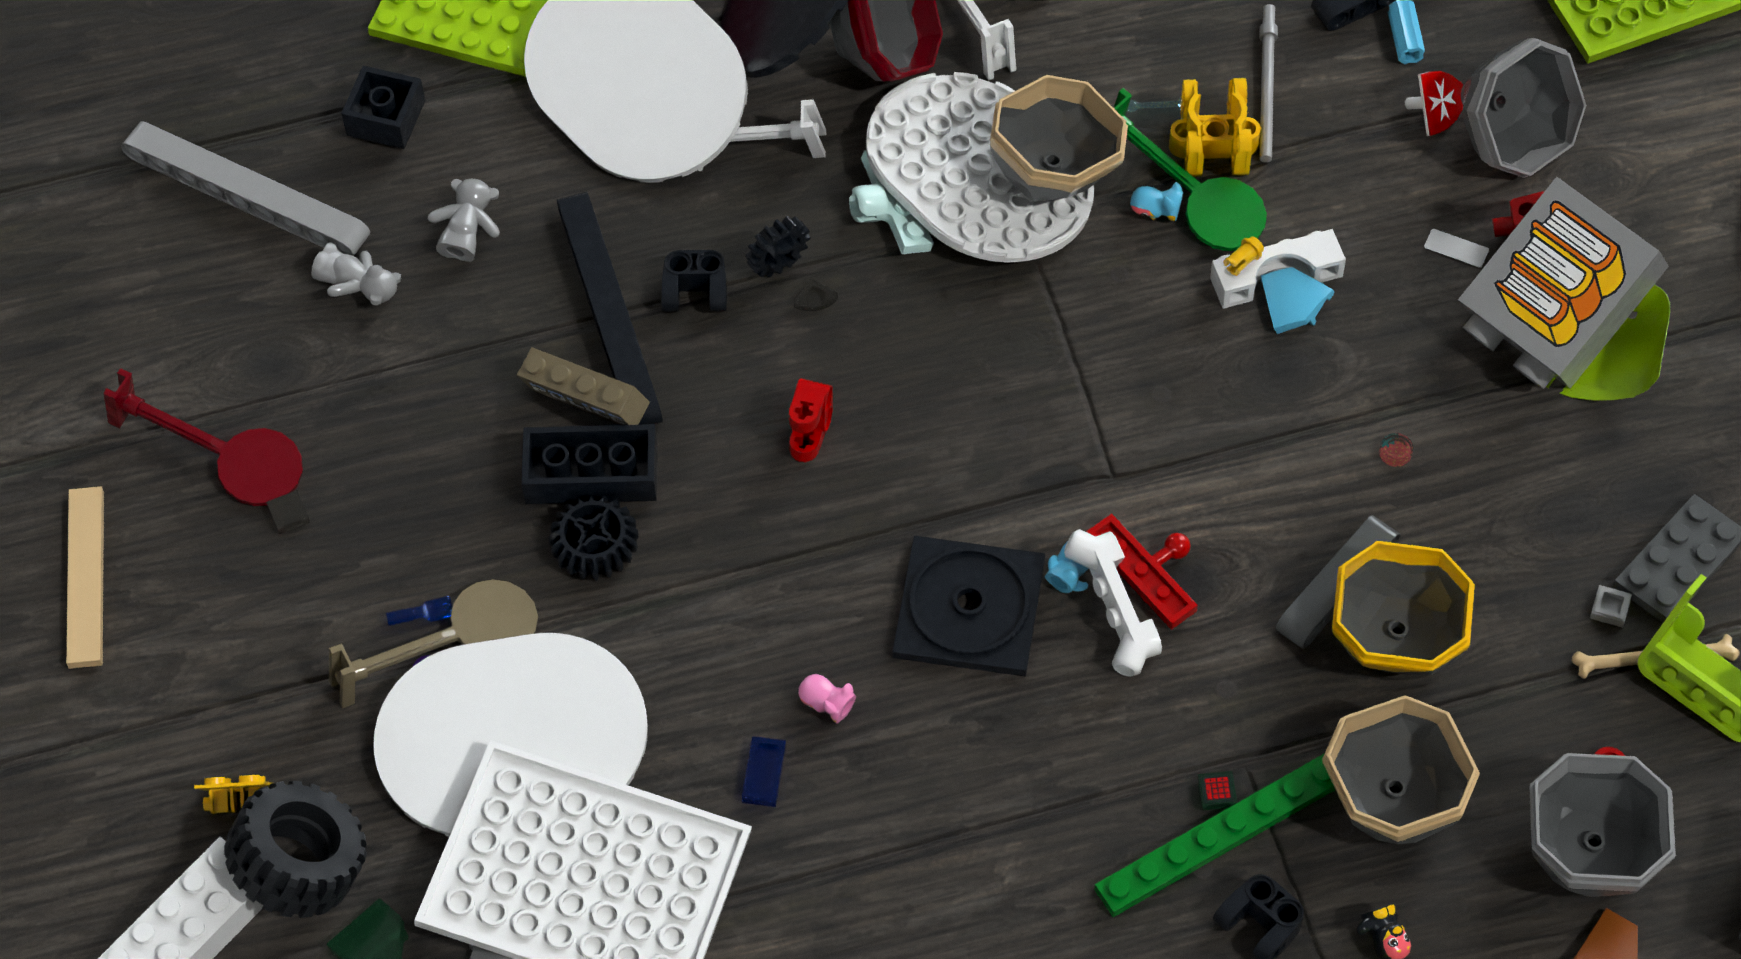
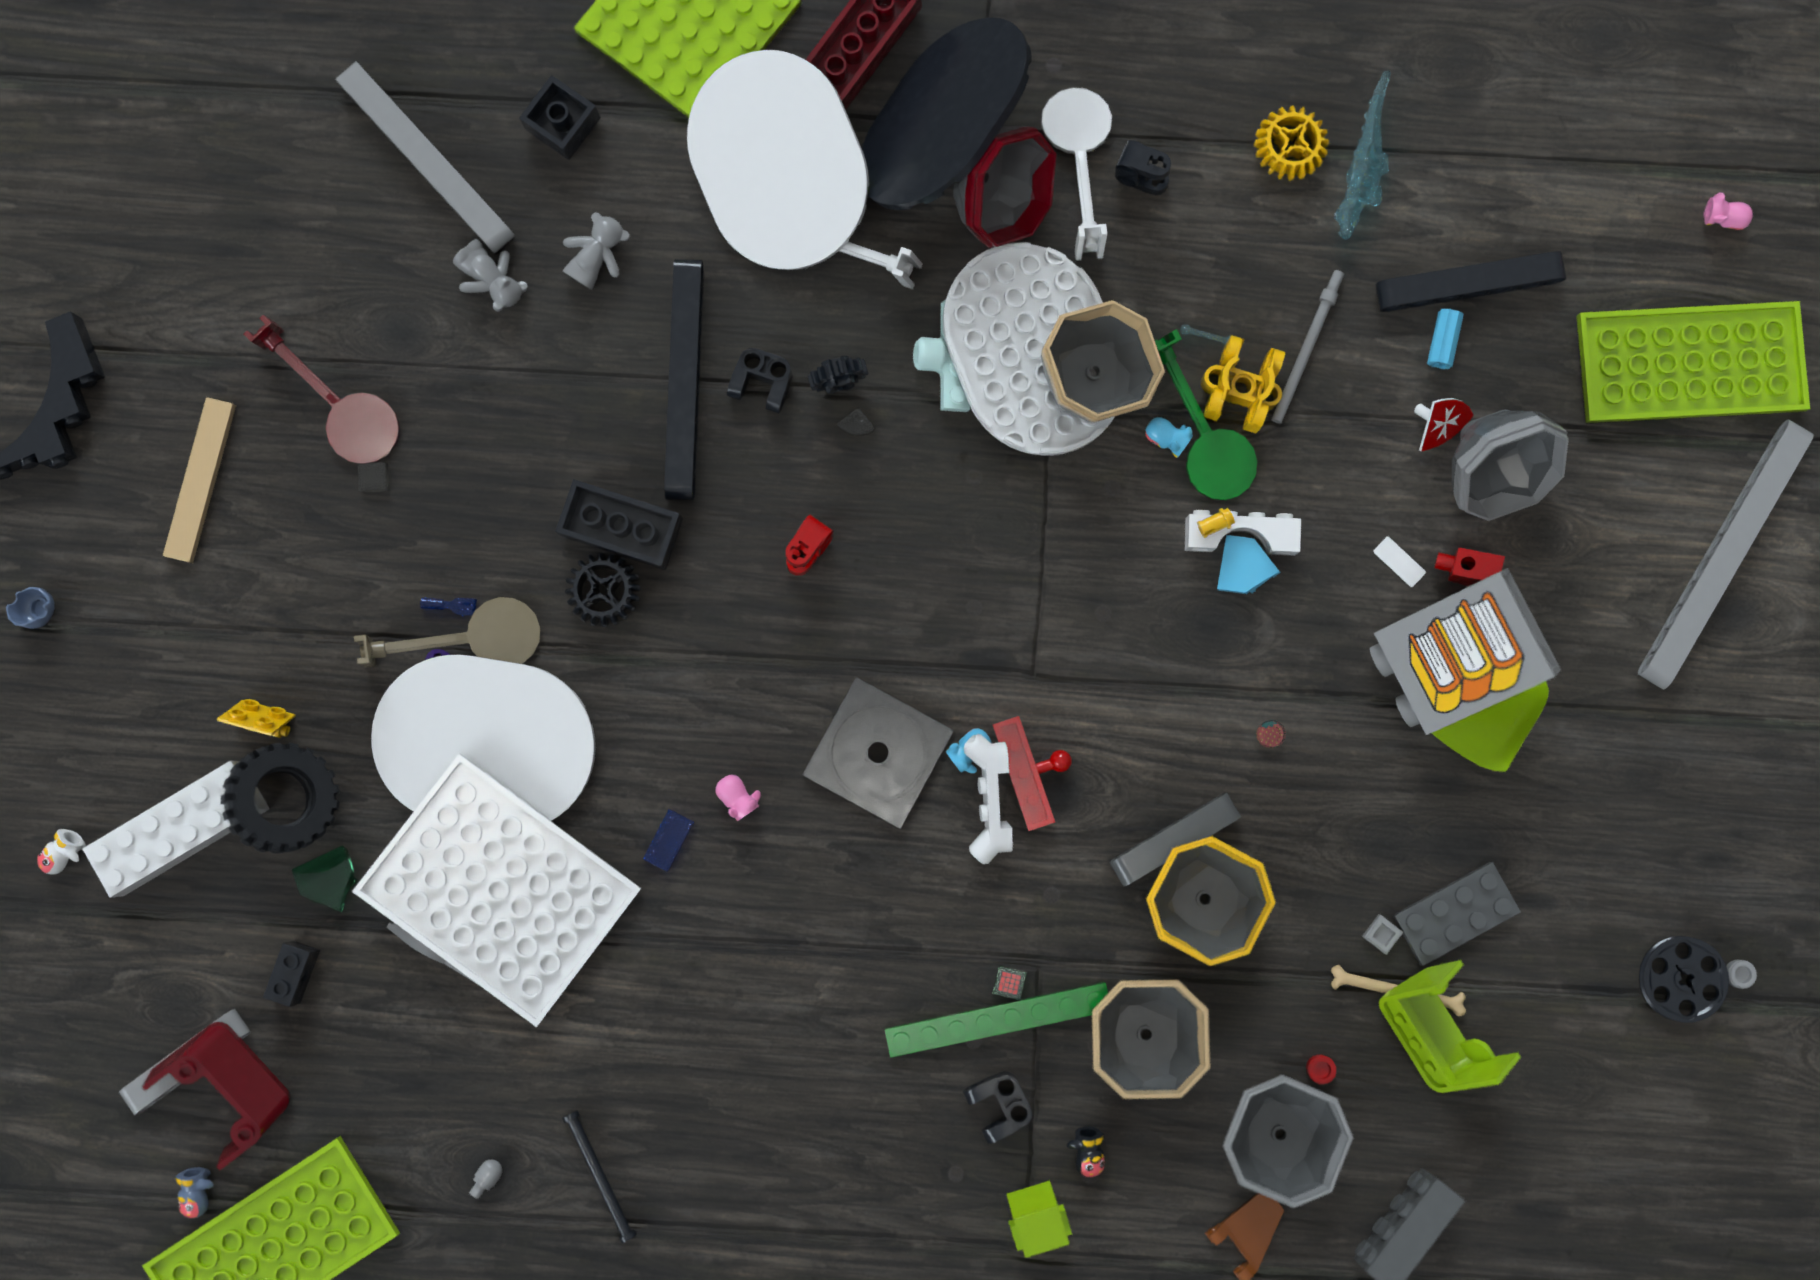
camera: 20 degrees right, 25 degrees up
dark tan brick [517,347,650,425] -> none

